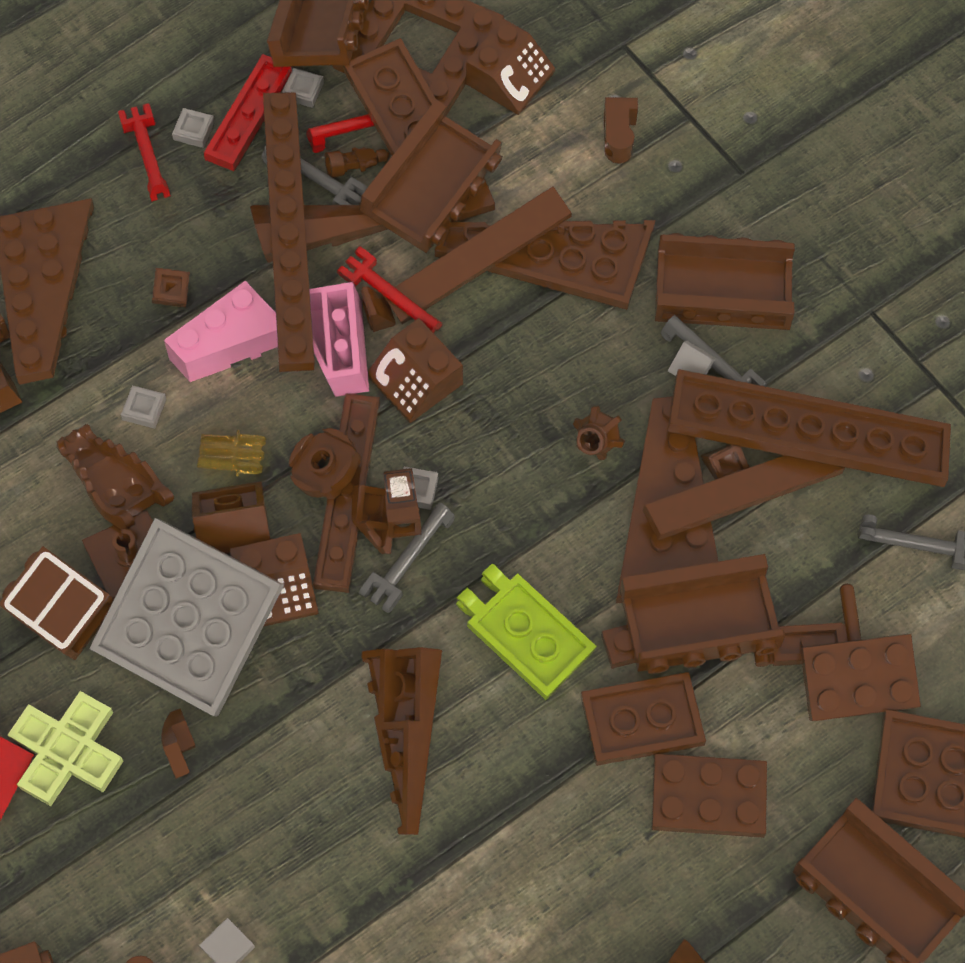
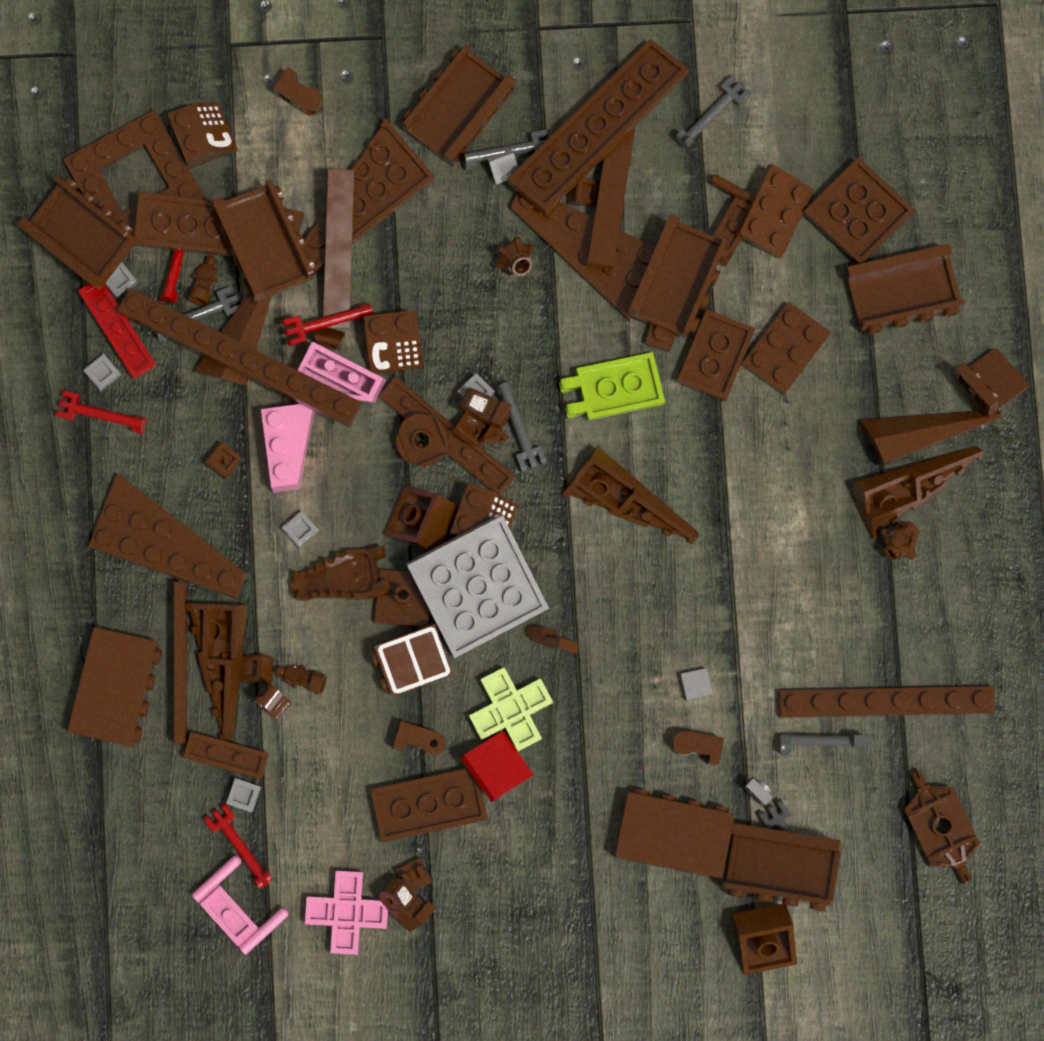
camera: 60 degrees left, 15 degrees up
clear yellow arm [197,430,266,477] -> none

